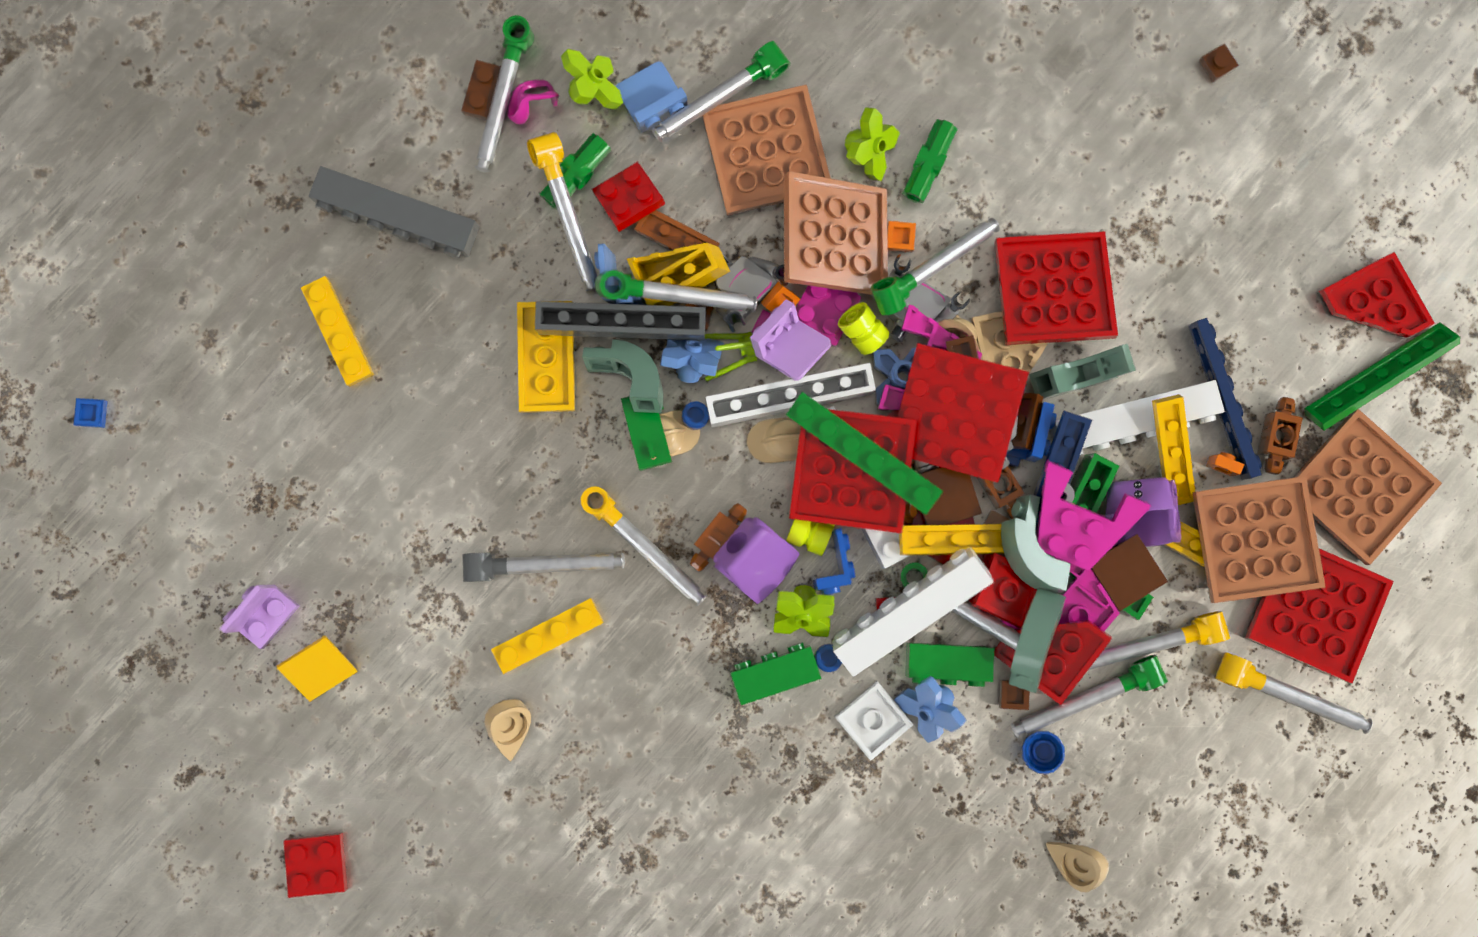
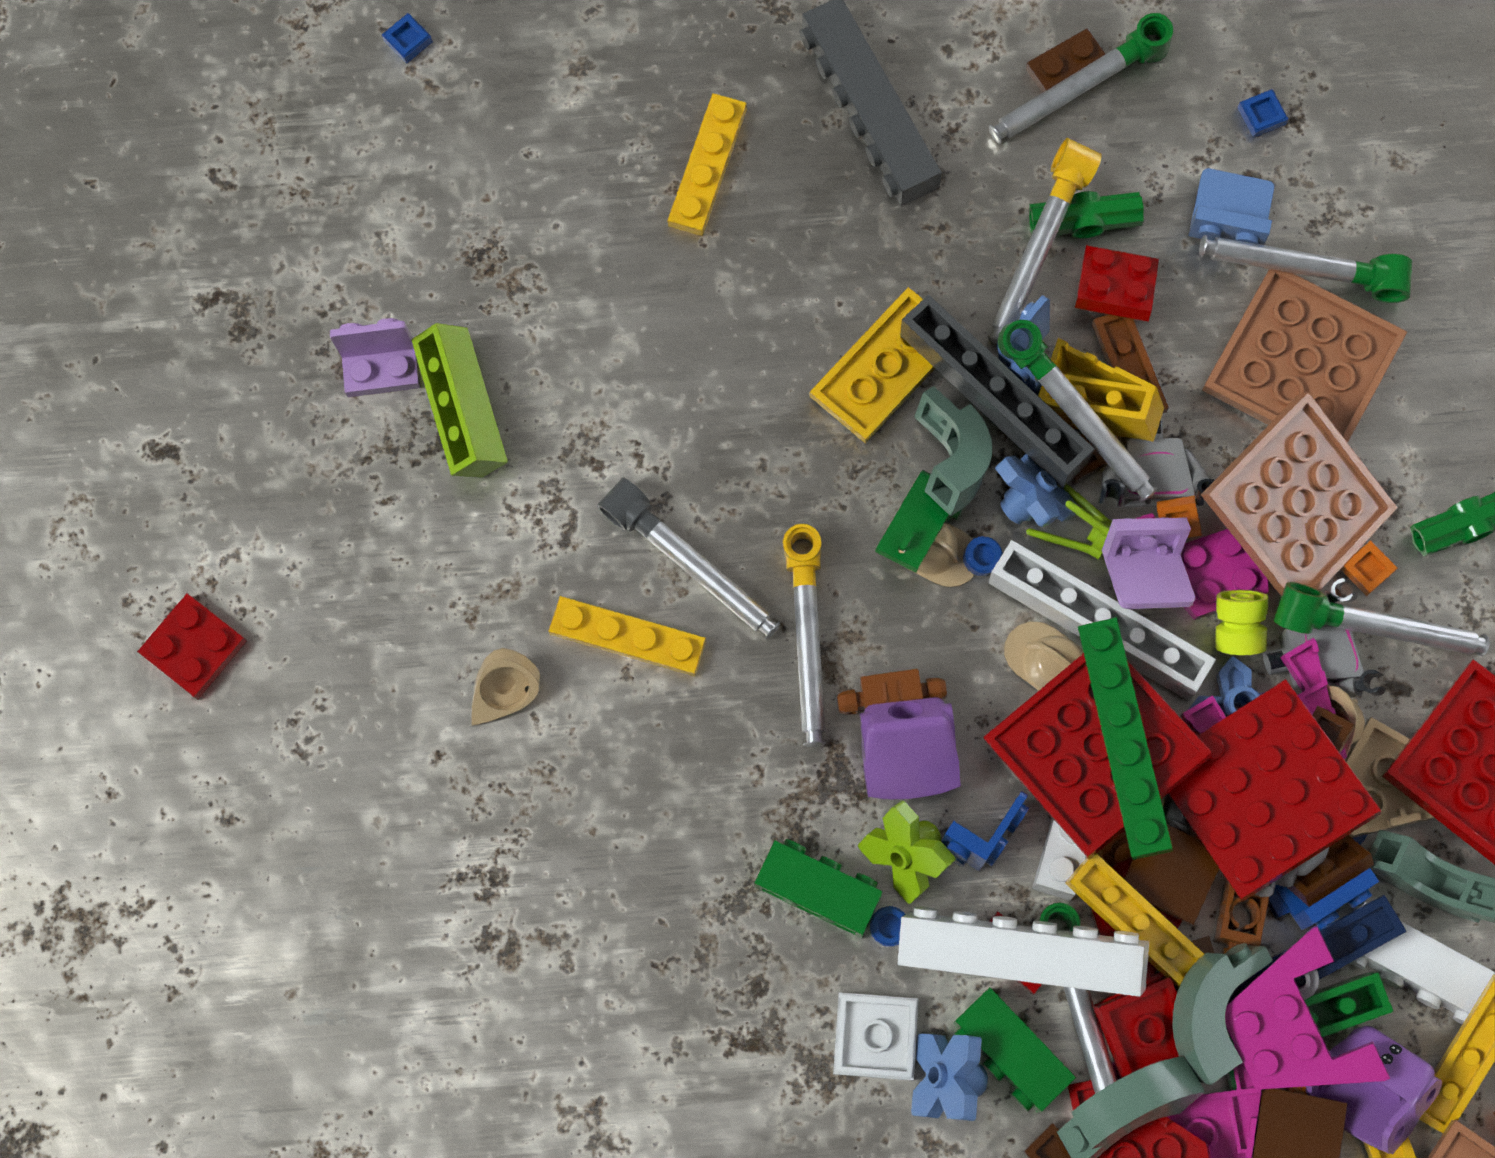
camera: 55 degrees right, 10 degrees down
yellow piece [276,635,358,702] -> none
dark pink piece [508,80,559,124] -> none
lime plant [561,49,623,110] -> none
neon yellow wheel [786,519,835,556] -> none
lime plant [845,107,900,181] -> none
none -> lime brick [411,323,508,478]
none -> blue tile [1238,89,1289,138]

